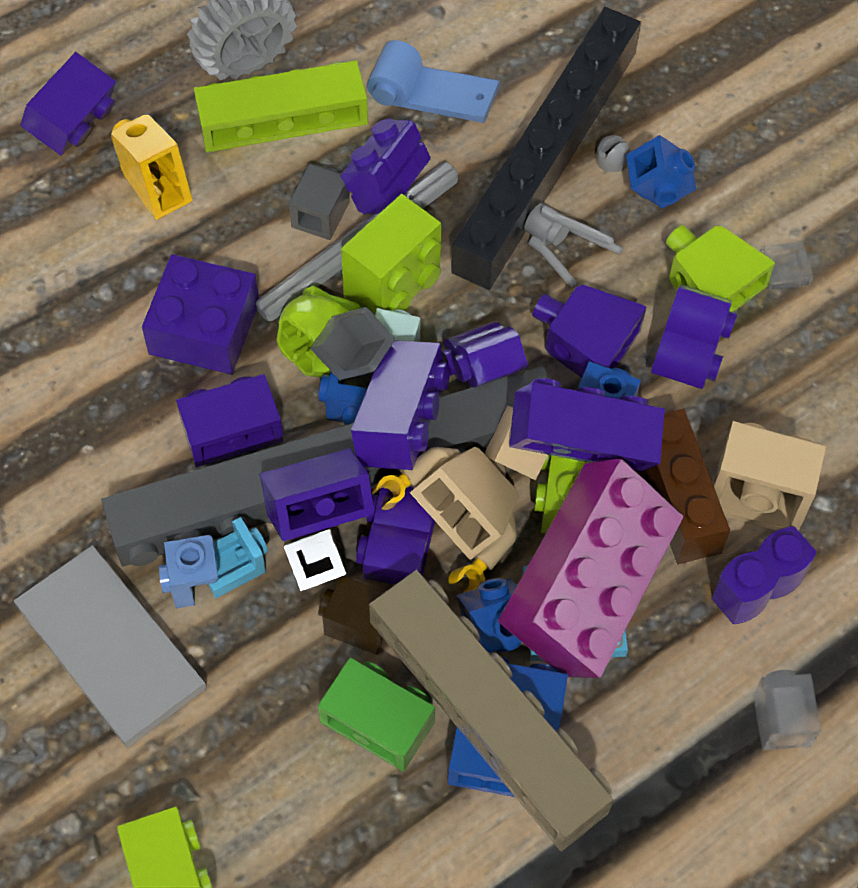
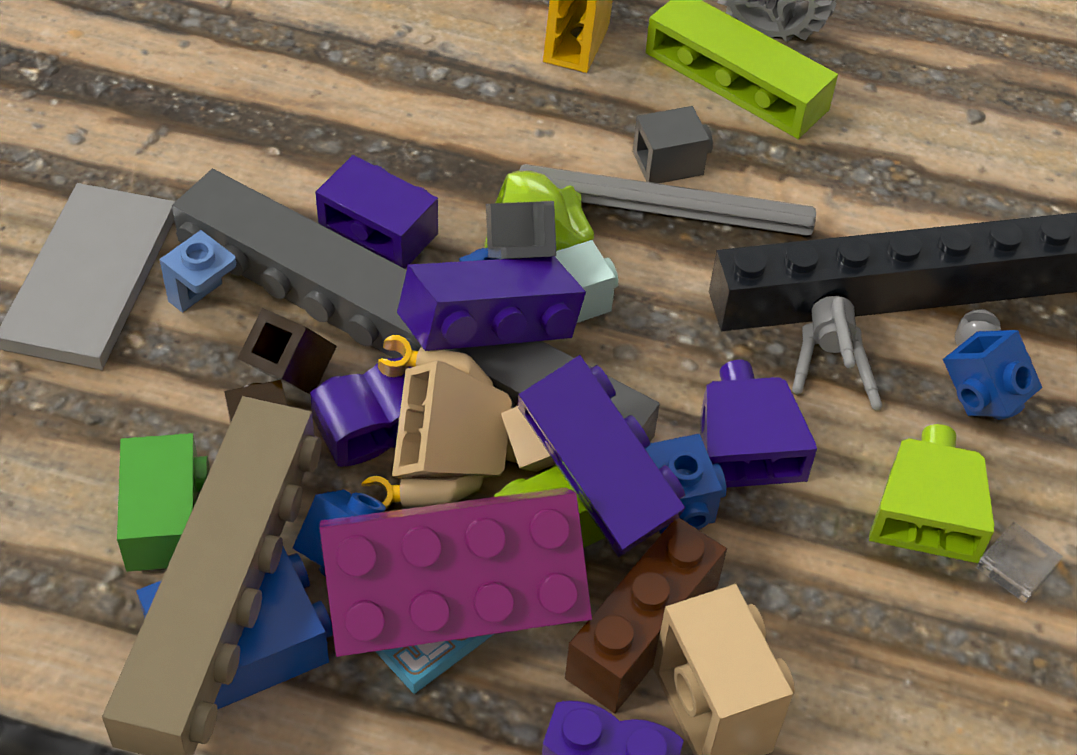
camera: 50 degrees right, 10 degrees down
dark purple brick [142,254,259,375] -> none
medium azure bracket [207,517,268,599] -> none
dark purple brick [259,448,374,541] -> none
dark purple brick [340,119,431,214] -> none
lime brick [341,193,442,315] -> none
medium blue door [367,40,500,123] -> none
dark purple brick [441,321,528,388] -> none
dark purple brick [651,285,738,389] -> none

